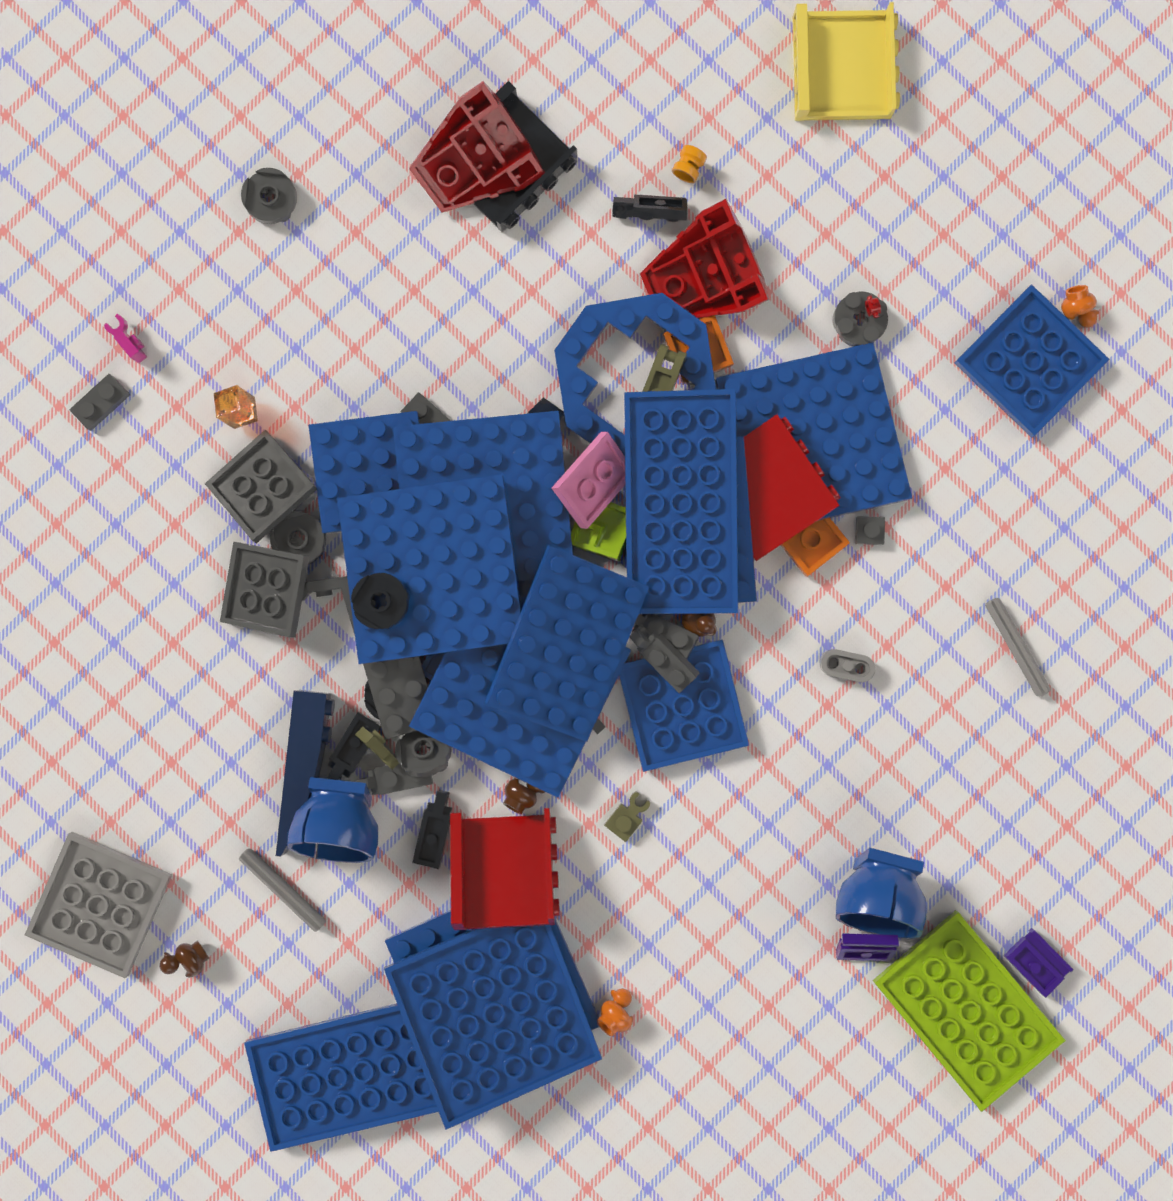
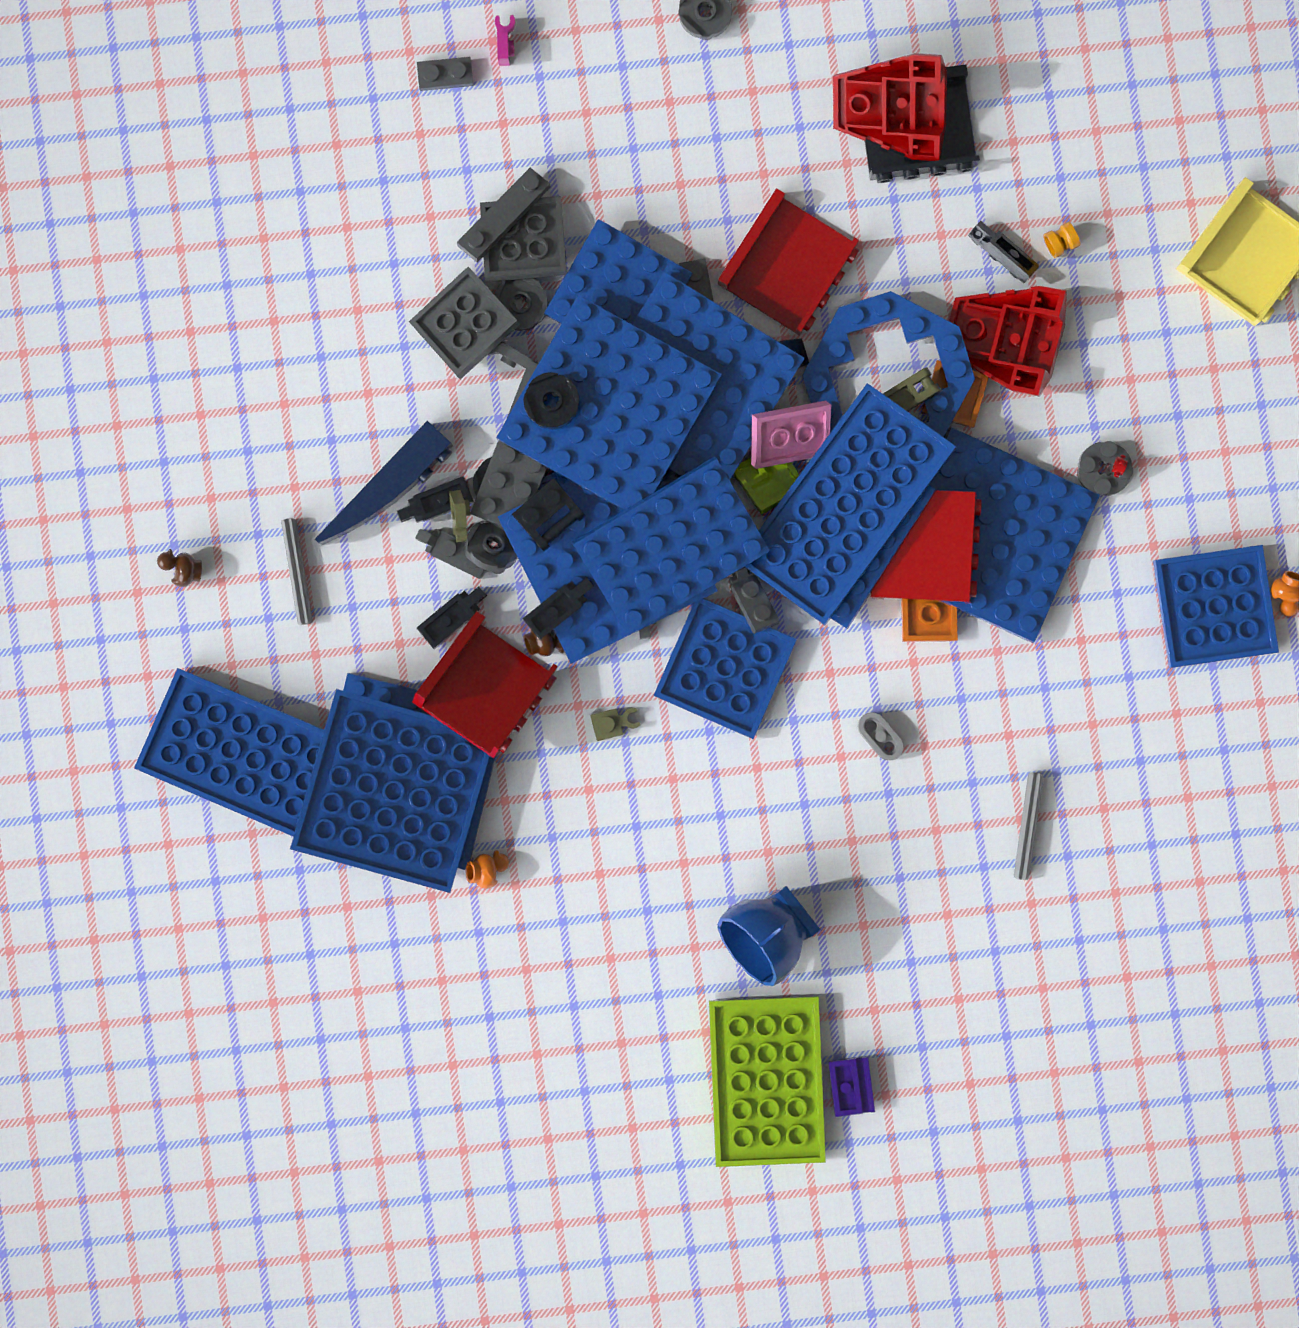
camera: 35 degrees right, 0 degrees up
light grey plate [25,832,172,978] -> none
clear orange brick [213,385,258,429] -> none
blue plate [287,777,378,863] -> none
dark grey hinge [630,624,700,693] -> none
reddish brown animal [682,613,717,637] -> none
dark purple plate [836,933,899,962] -> none
dark grey plate [855,516,885,545] -> none
none -> dark grey plate [457,167,551,263]
none -> black plate [512,478,586,552]
none -> black hinge [522,577,594,640]
none -> red panel [718,188,860,336]

